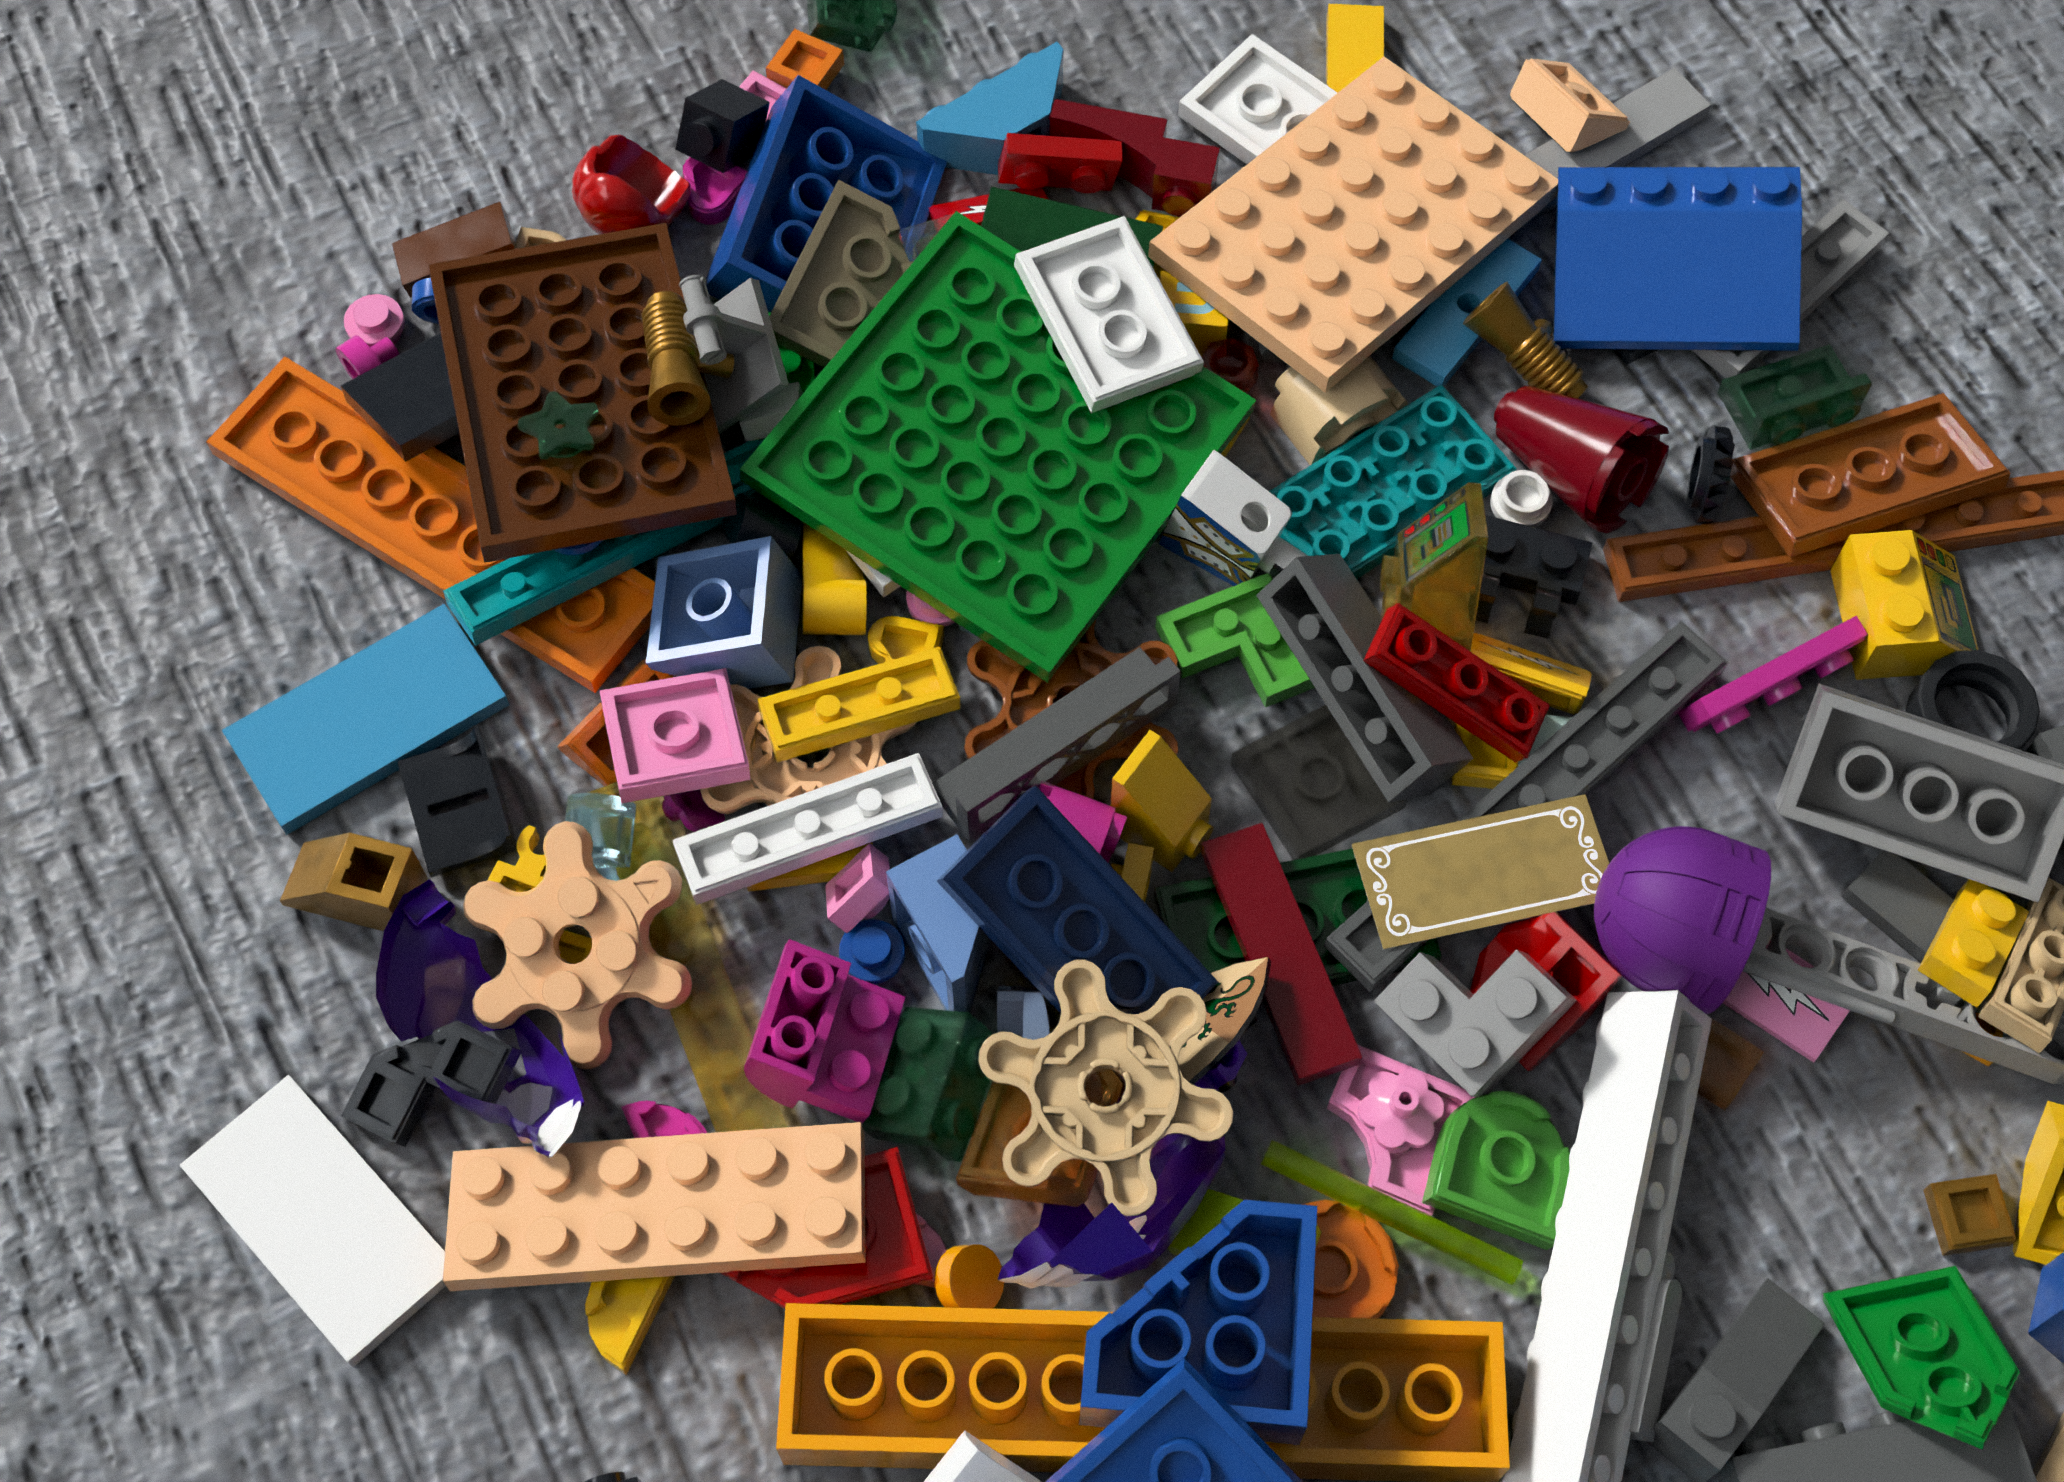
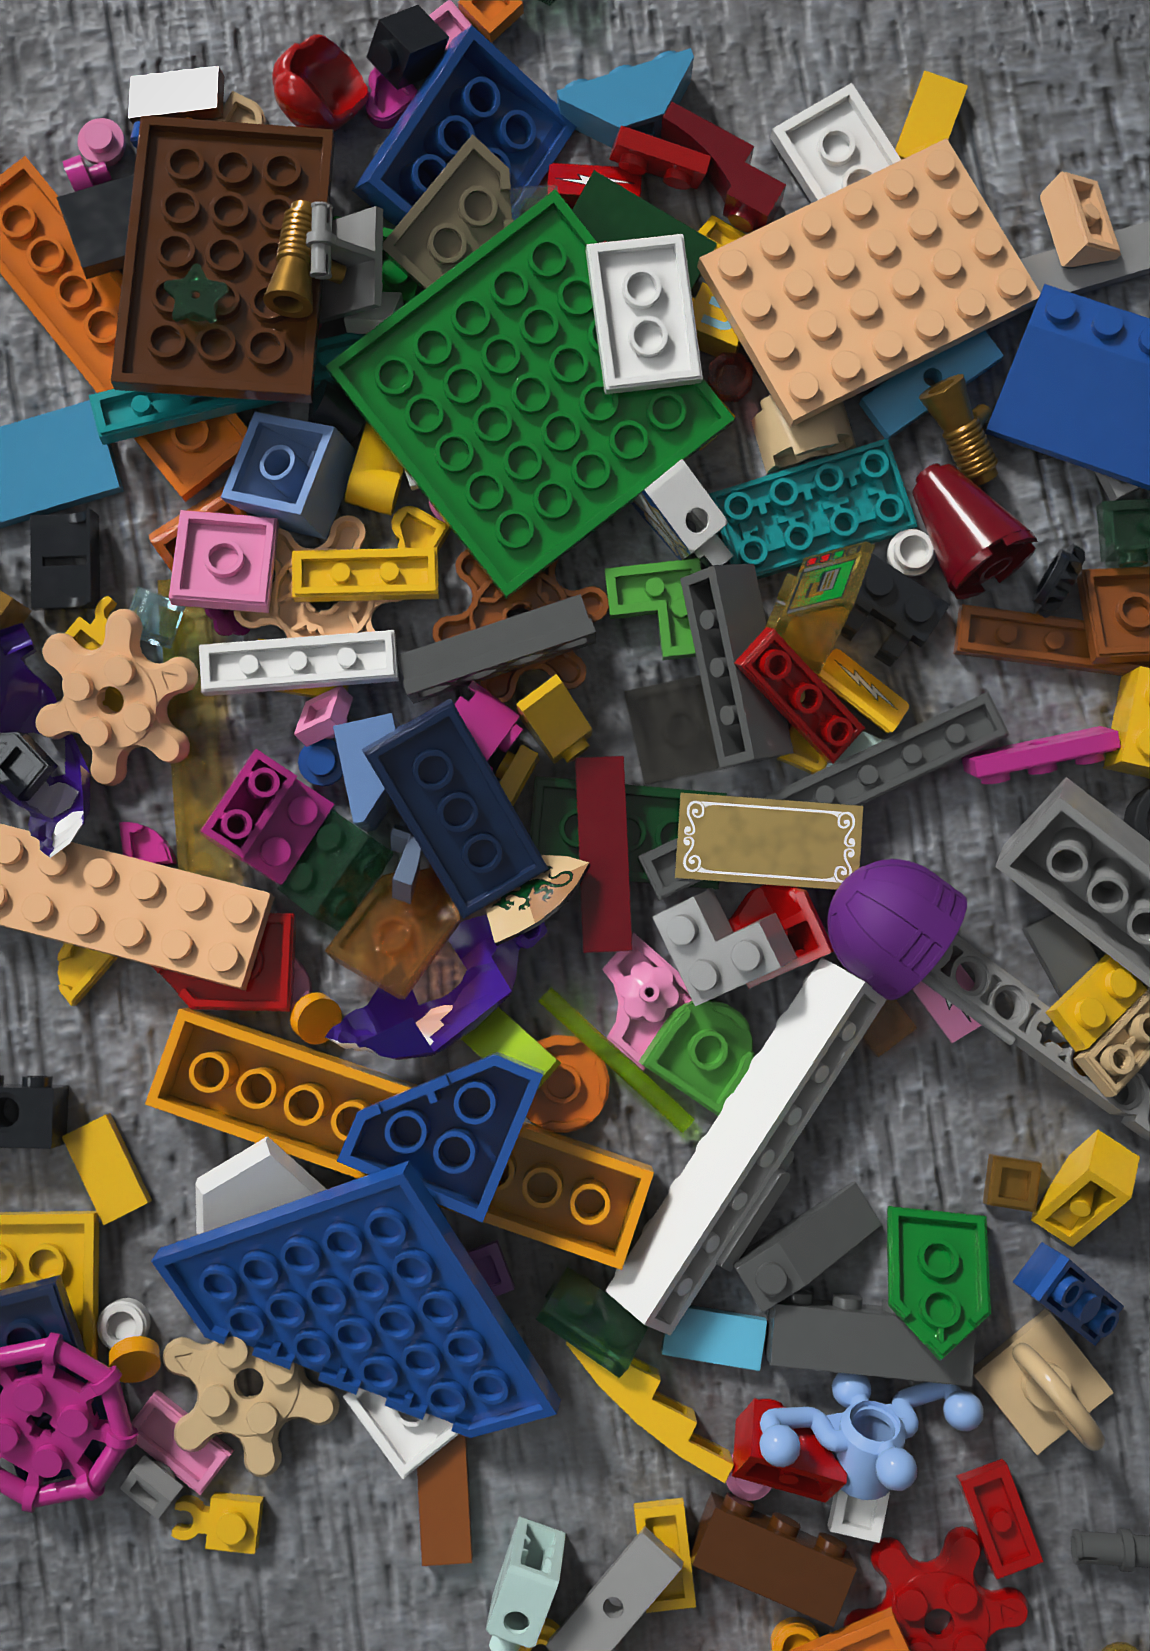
camera: 20 degrees right, 20 degrees up
tan plate [978,960,1233,1216] -> none

